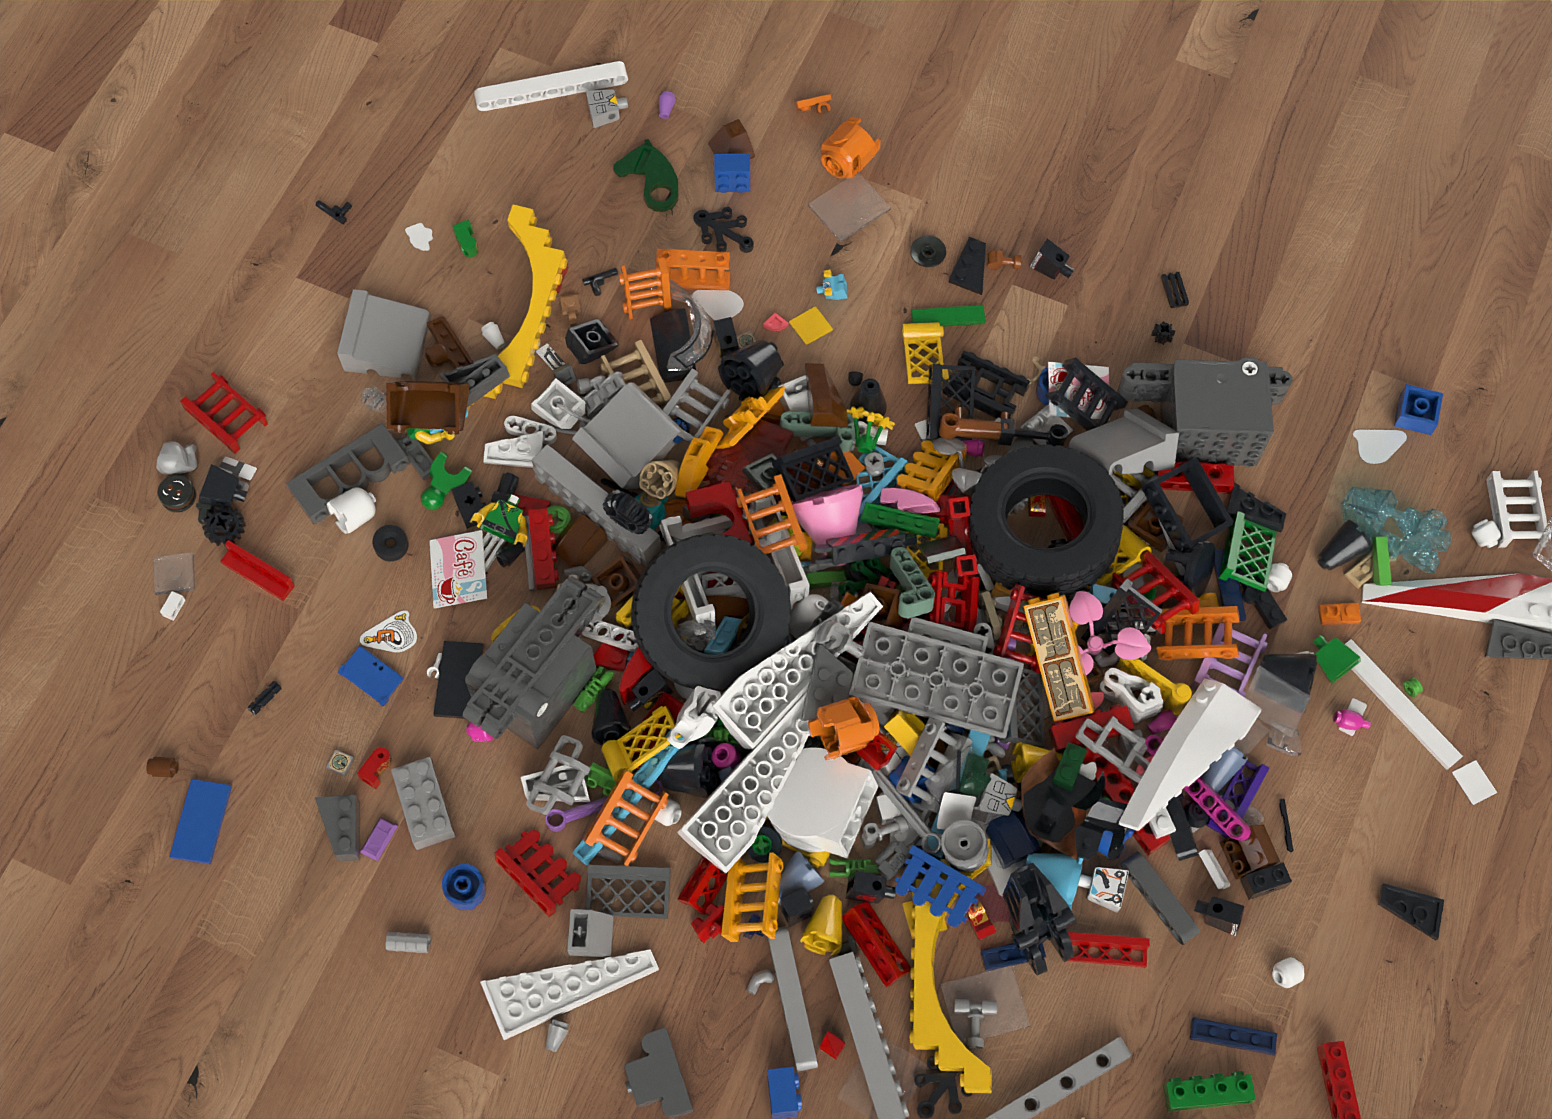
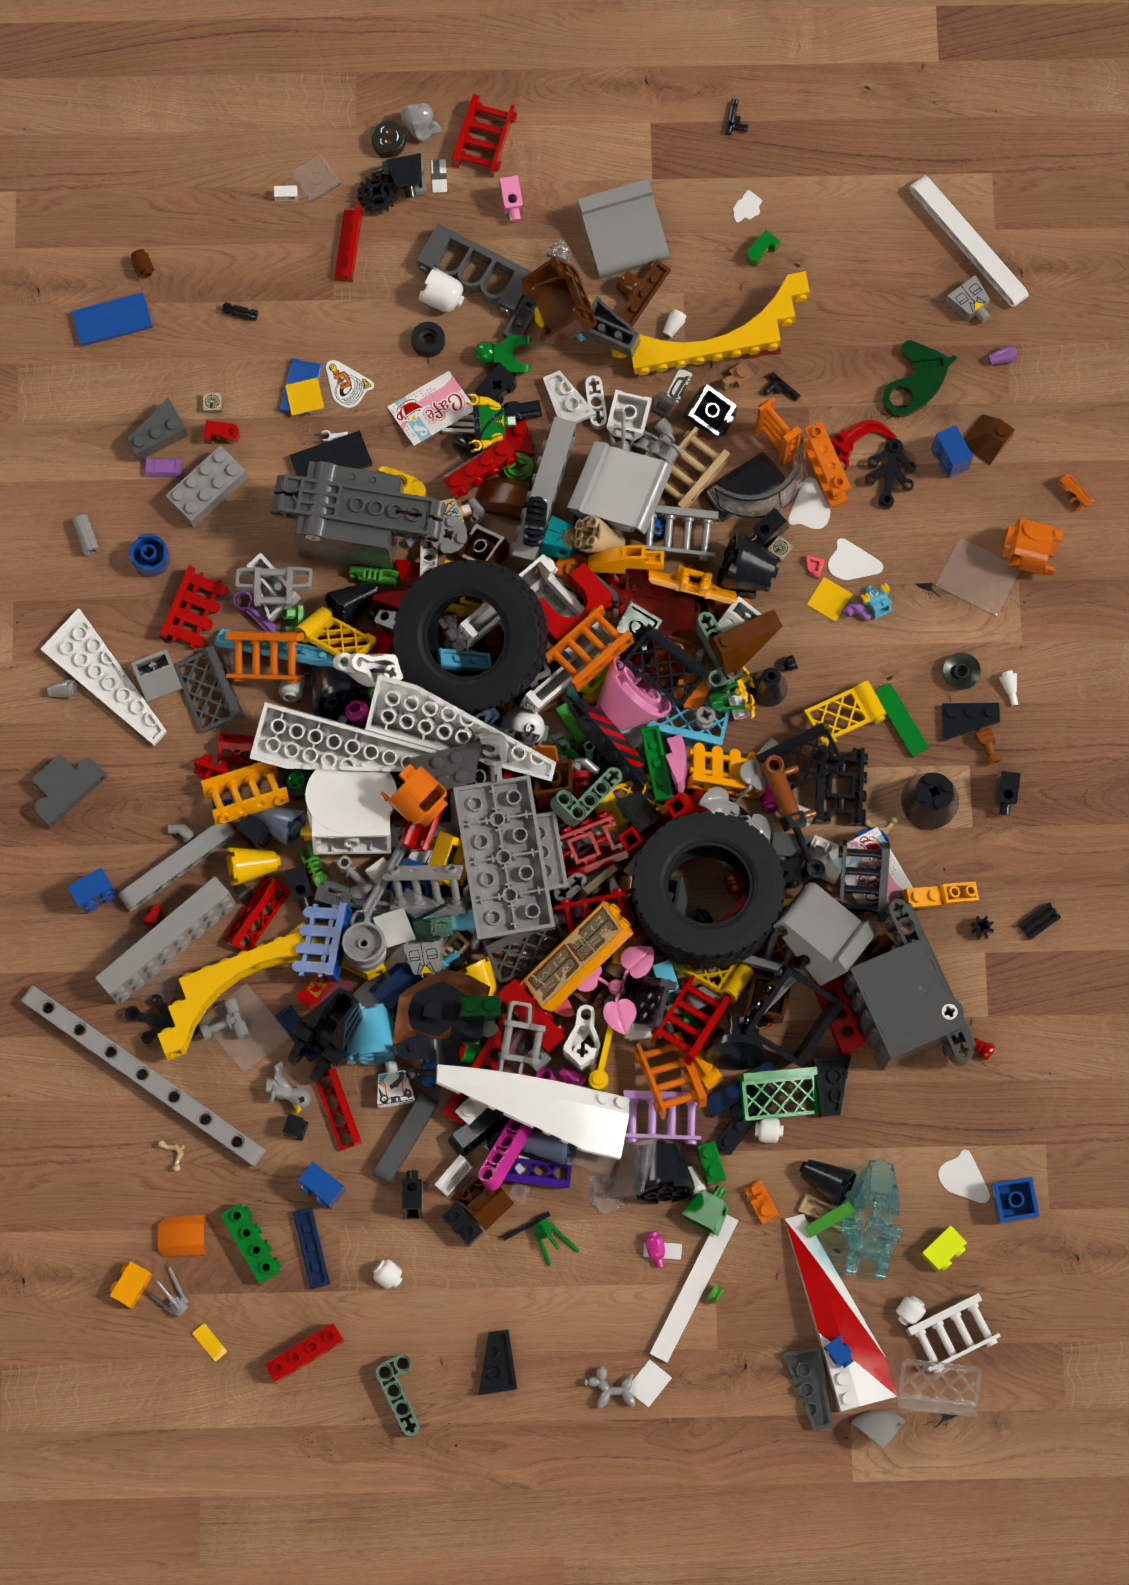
camera: 65 degrees right, 10 degrees up
none -> light grey animal [265,1062,311,1114]
none -> black brick [282,1113,309,1141]
none -> yellow sticker [285,378,324,415]
none -> blue brick [298,1162,346,1209]
none -> sand green beam [376,1354,420,1437]
none -> bright pink torso [499,175,523,222]
none -> green plant [534,1219,579,1266]
none -> light grey arm [573,758,600,775]
none -> light grey piece [585,1366,635,1409]
none -> green brick [696,1141,726,1186]
none -> blue brick [824,1335,854,1368]
none -> white sticker [828,538,883,580]
none -> red piece [831,419,897,470]
none -> medium lavender arm [843,603,872,622]
none -> black cone [901,773,959,830]
none -> light orange slope [902,881,979,910]
none -> neon yellow brick [920,1225,967,1272]
none -> white cone [998,670,1019,706]

